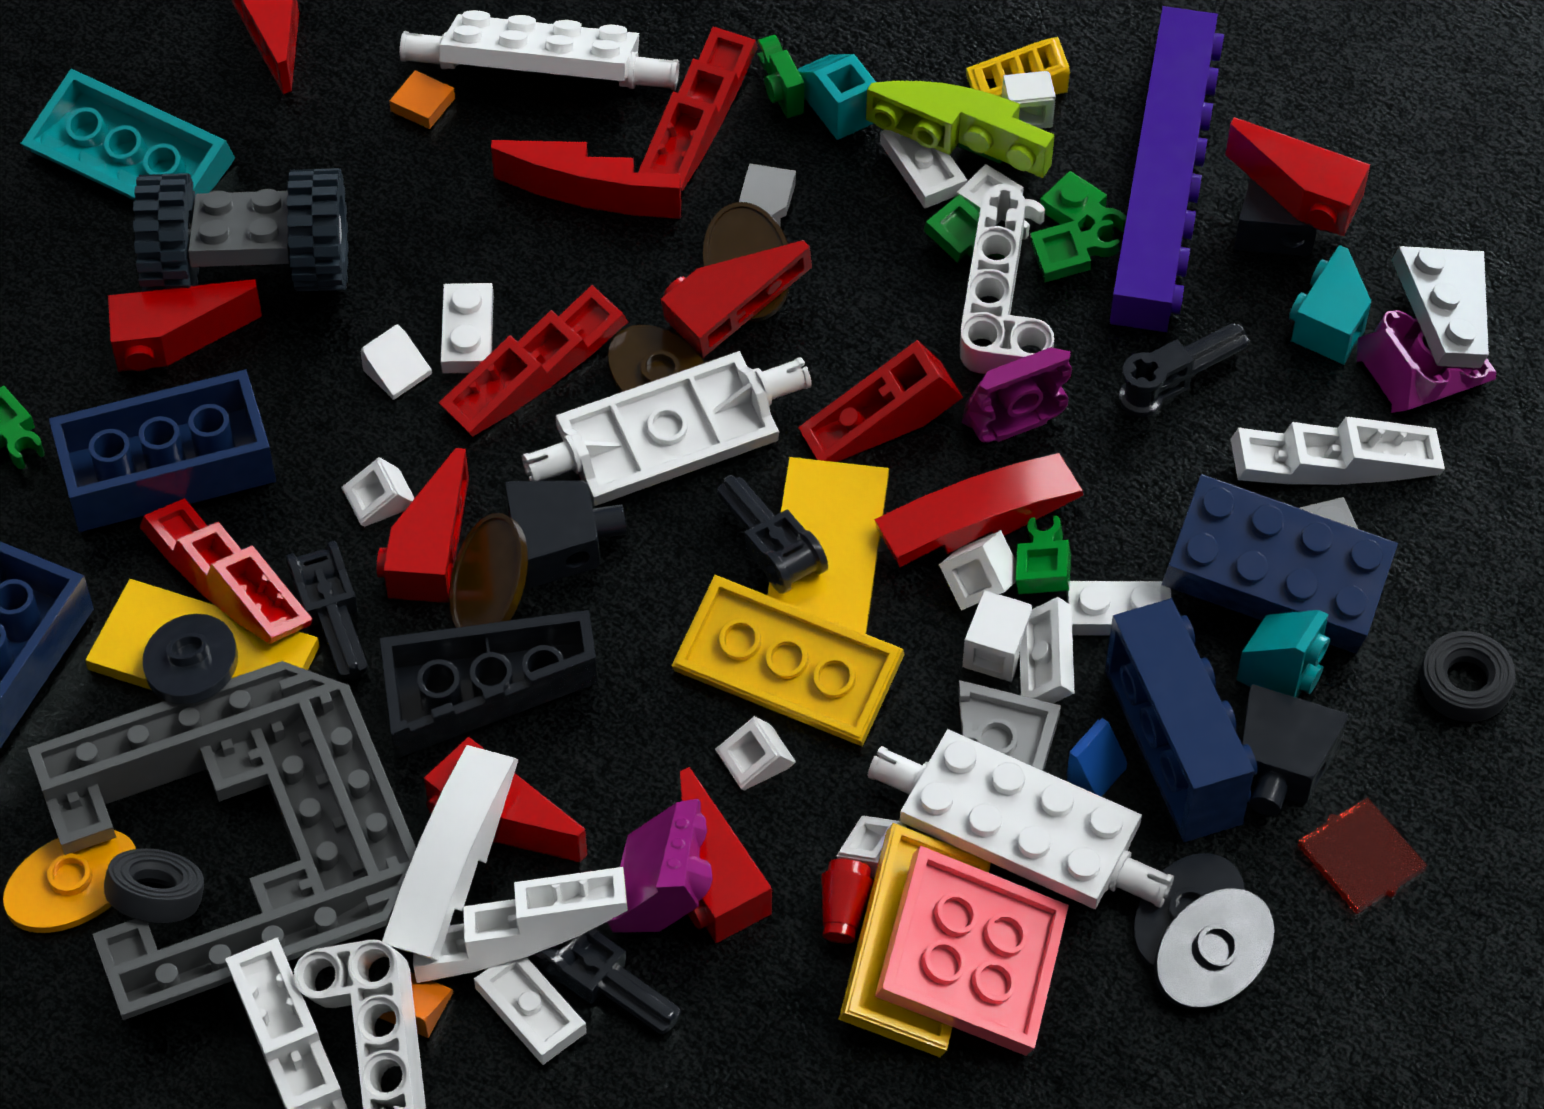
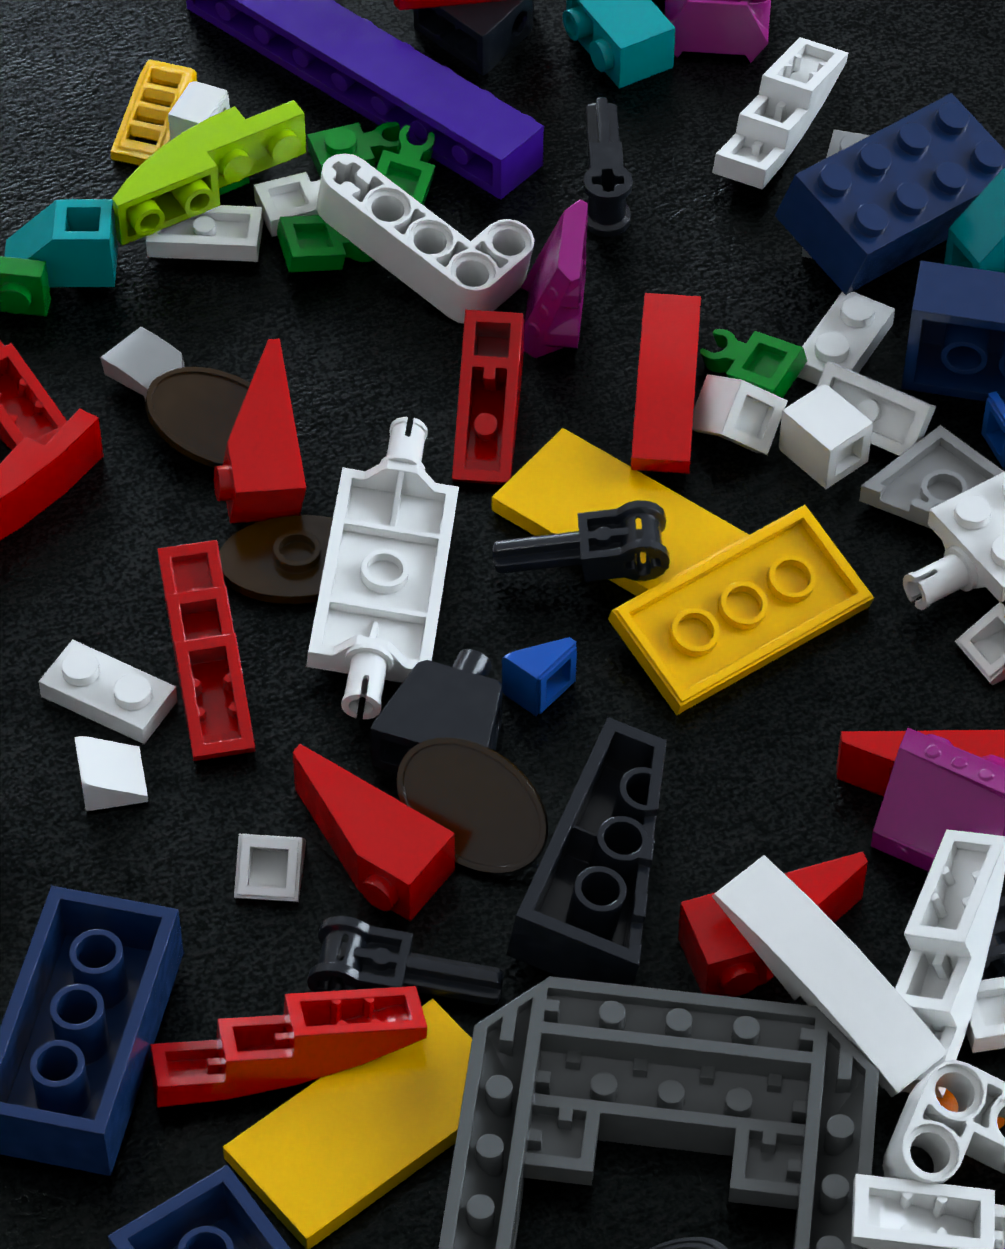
camera: 60 degrees left, 5 degrees down
black piece [143,614,238,704] -> none
white slope [715,716,796,790] -> none
none -> blue slope [502,637,577,716]

